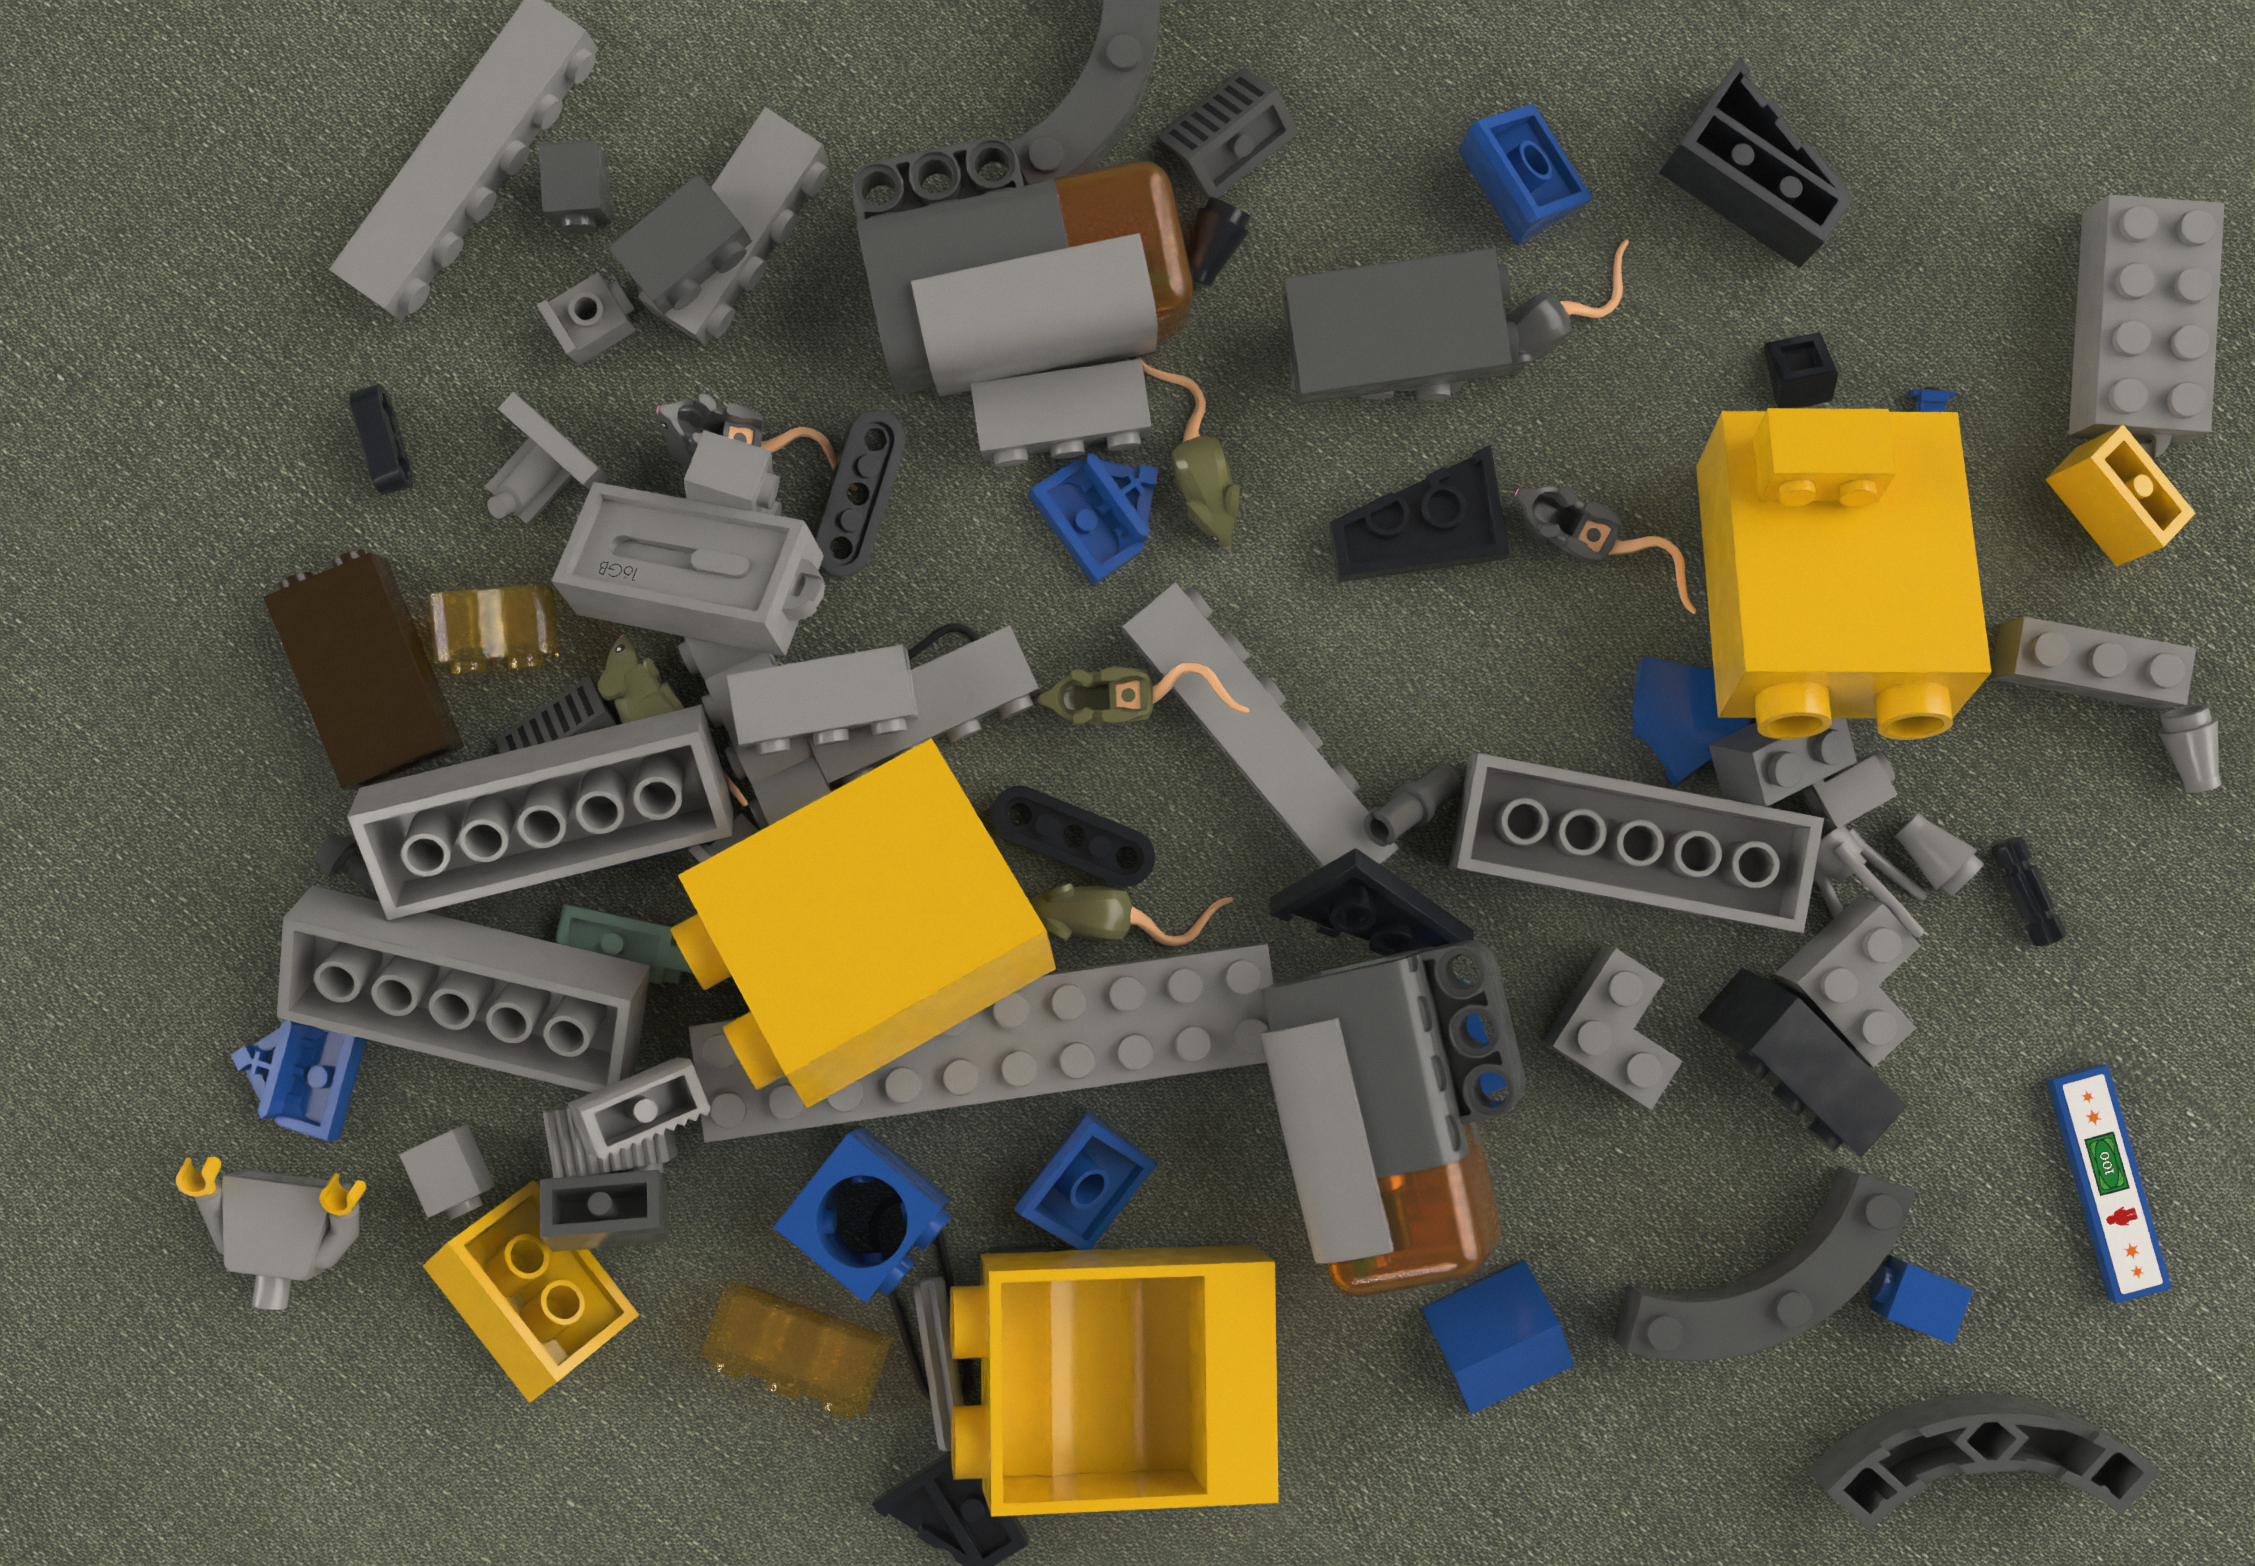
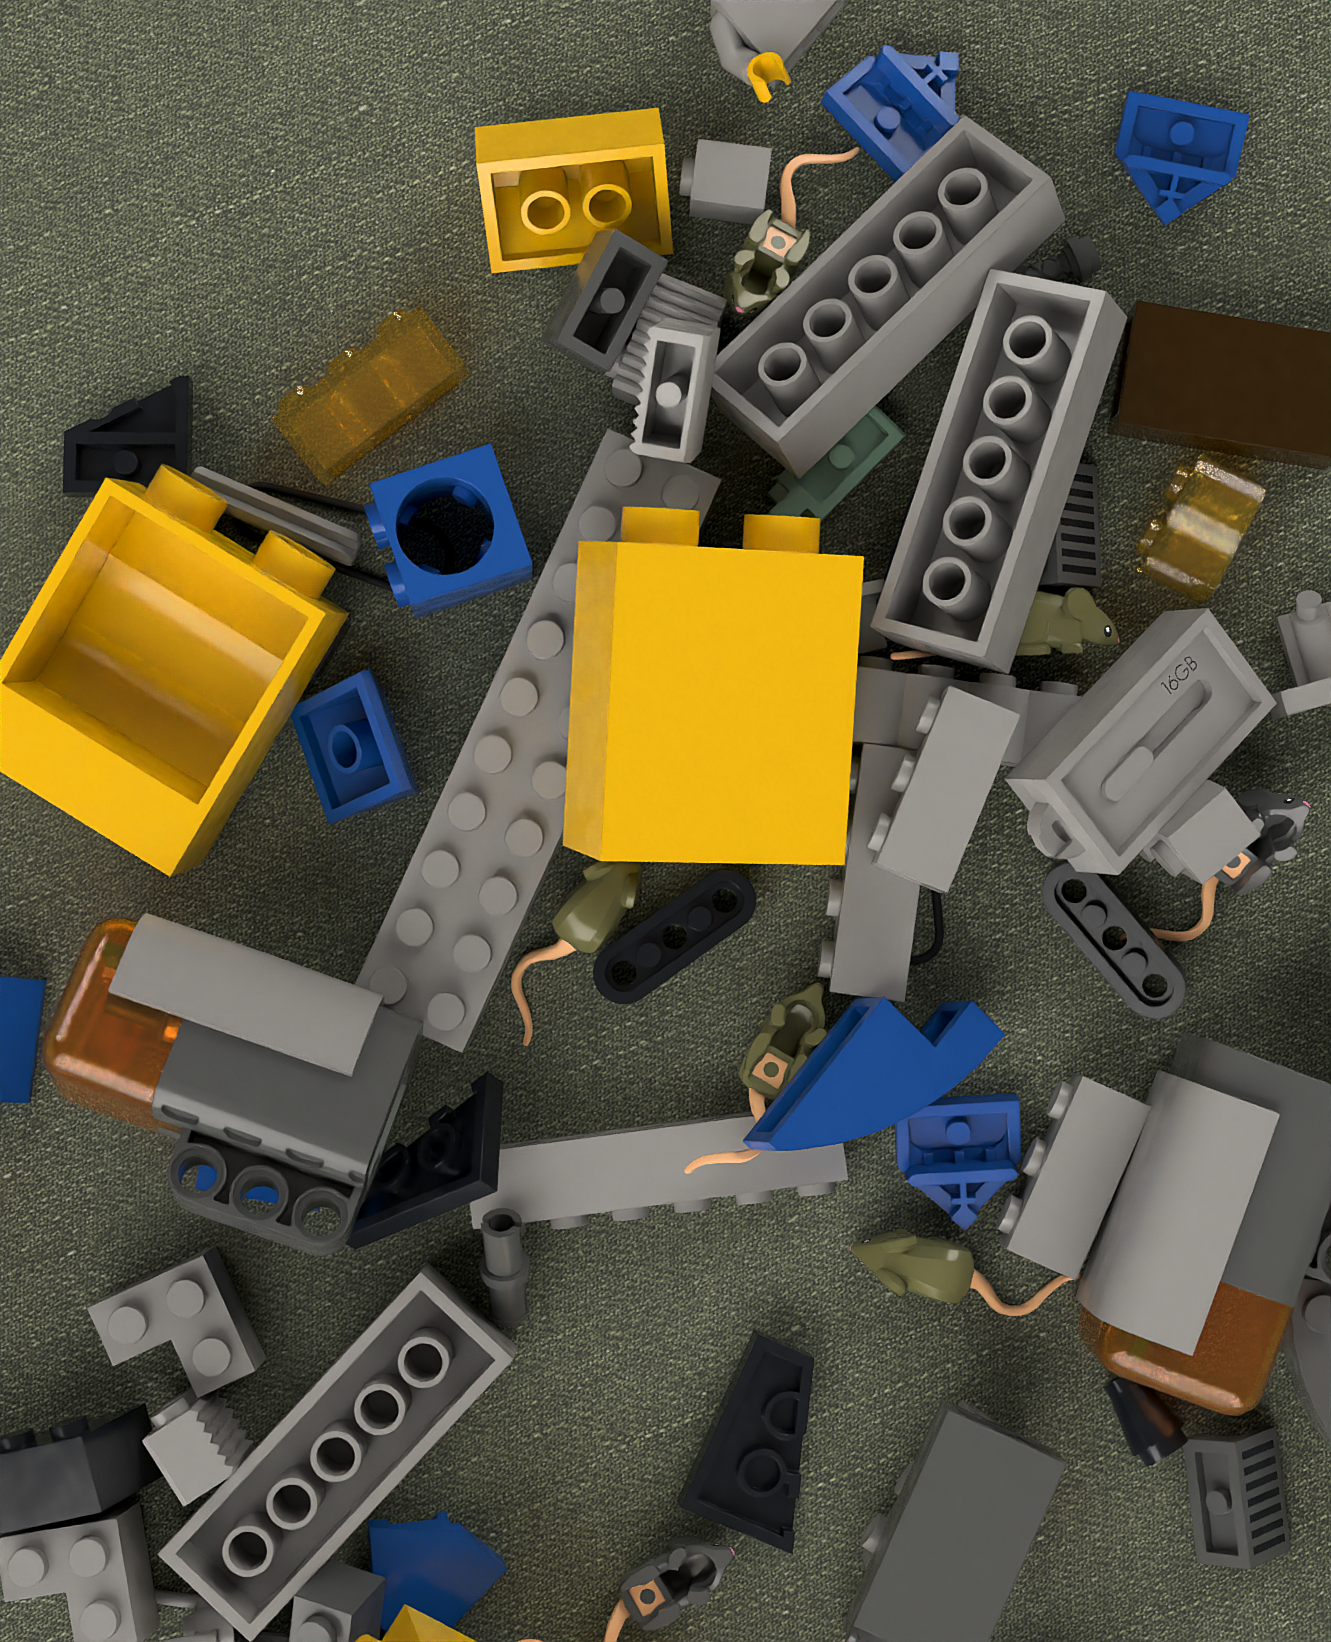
camera: 120 degrees right, 0 degrees up
none -> light grey brick [142,1386,254,1506]
none -> olive animal [723,147,860,318]
none -> blue slope [743,997,1006,1151]
none -> blue slope [1114,90,1250,226]

